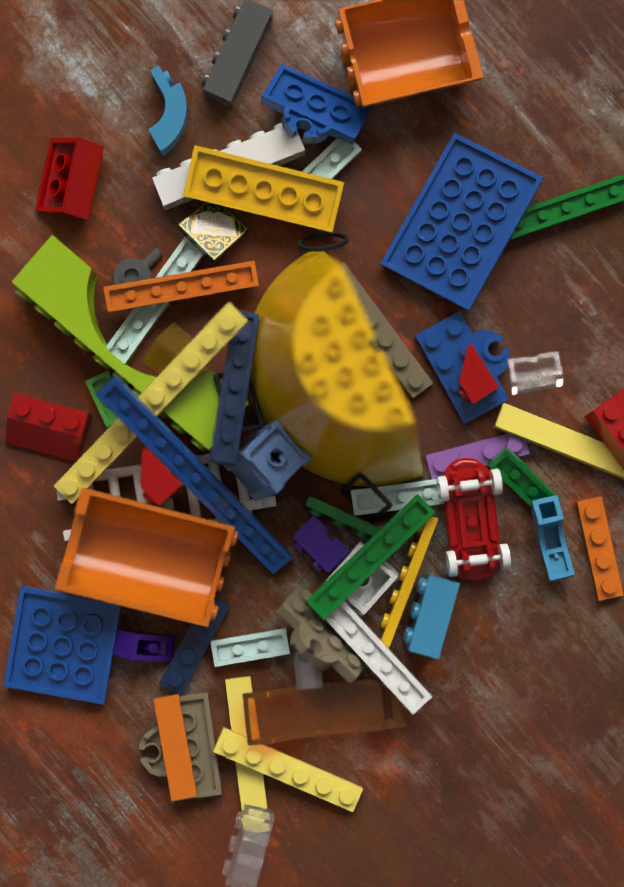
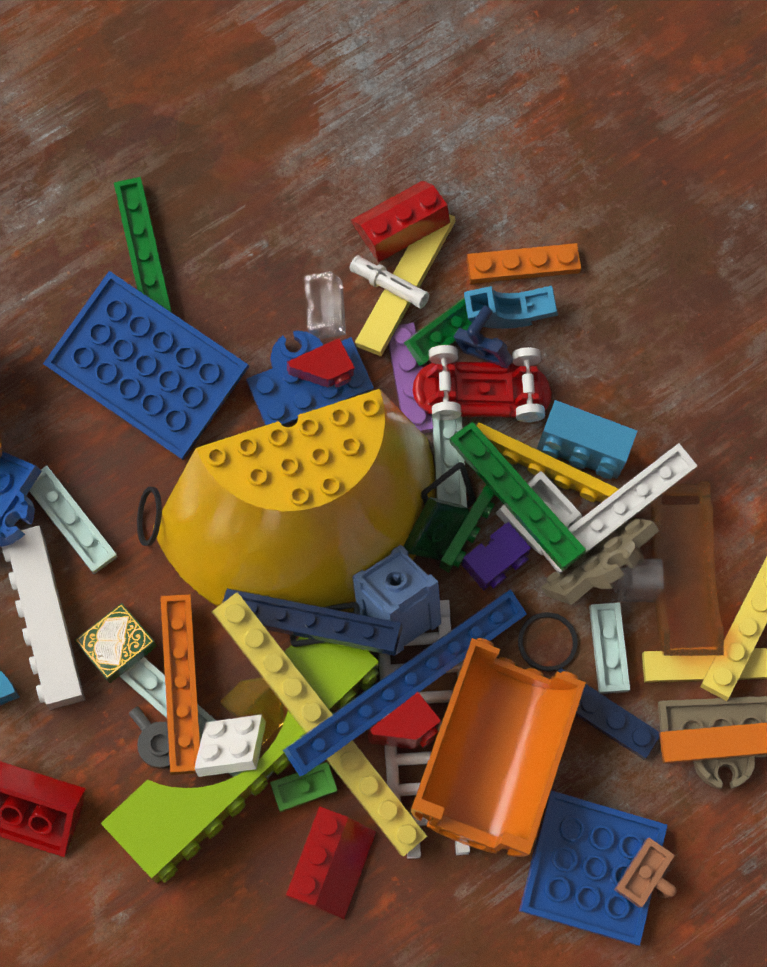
camera: 85 degrees left, 15 degrees down
dark purple slope [113,629,175,662] -> none
yellow plate [183,145,344,232] -> none
none -> white plate [194,714,266,777]
none -> white pin [350,255,429,309]
none -> dark green tile [403,497,469,560]
none -> dark blue plate [453,306,513,368]
none -> black piece [518,612,578,671]
none -> nougat plate [614,838,677,908]

